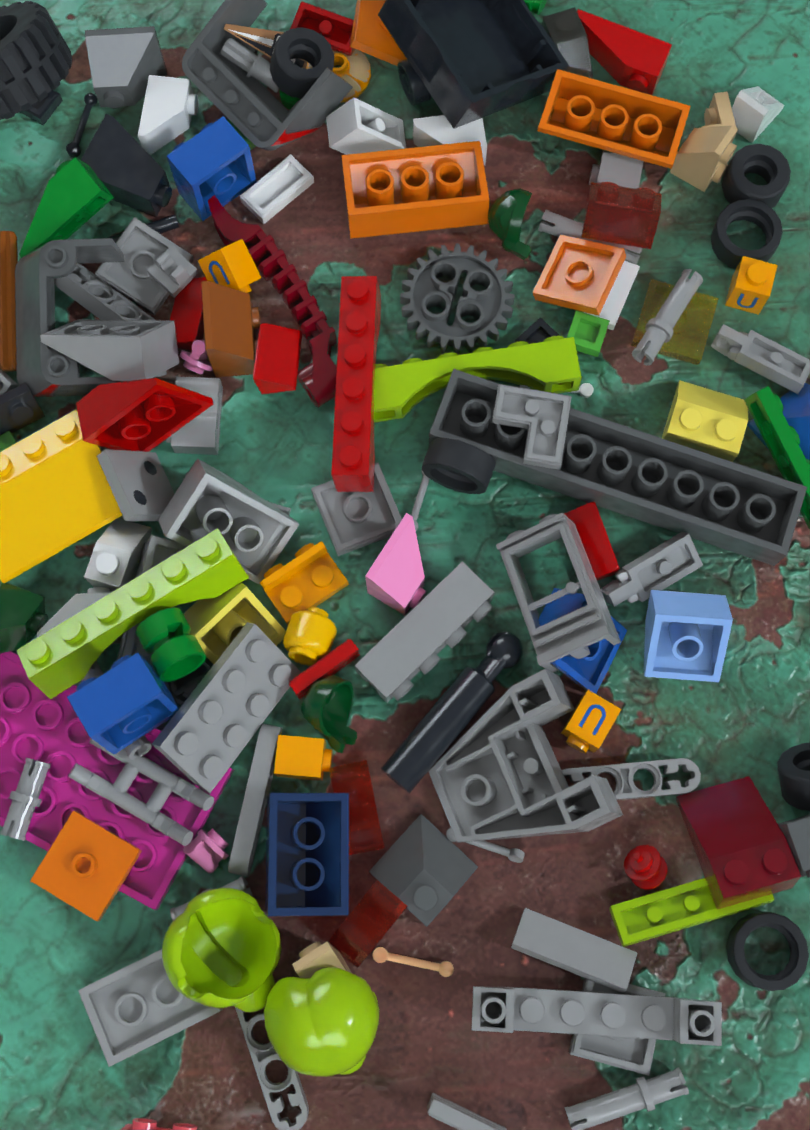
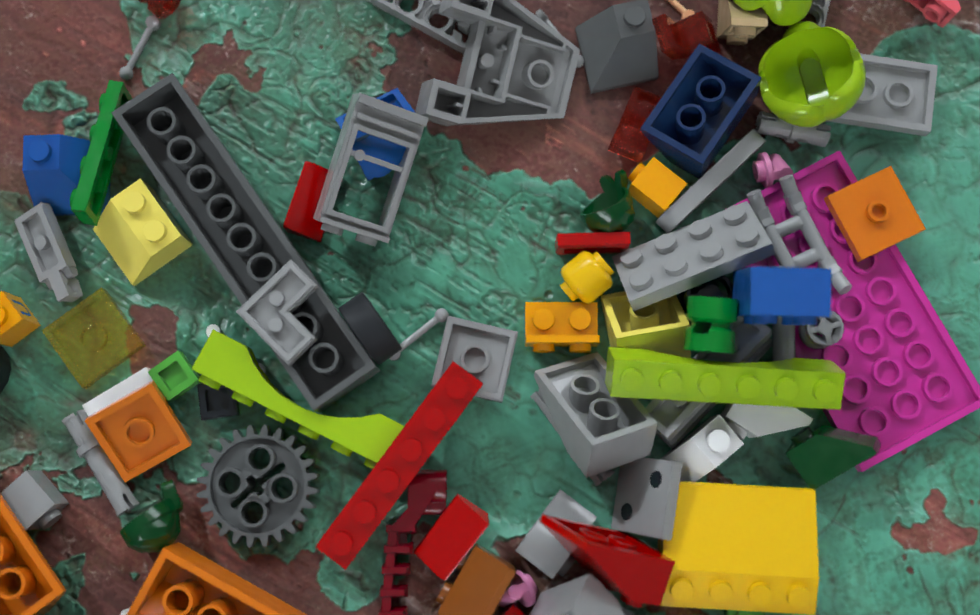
camera: 145 degrees left, 5 degrees up
light grey pin [0,757,51,841] -> none
light grey brick [354,561,495,703] -> none
bright pink slope [365,513,427,616] -> none
black piece [381,632,523,794] -> none
light orange brick [561,690,621,754] -> none
clear red slope [581,182,662,249] -> none
light grey hinge [600,531,703,607] -> none
light grey pin [632,269,703,365] -> none
light blue slope [644,590,733,682] -> none
none -> light grey wheel [798,311,844,349]

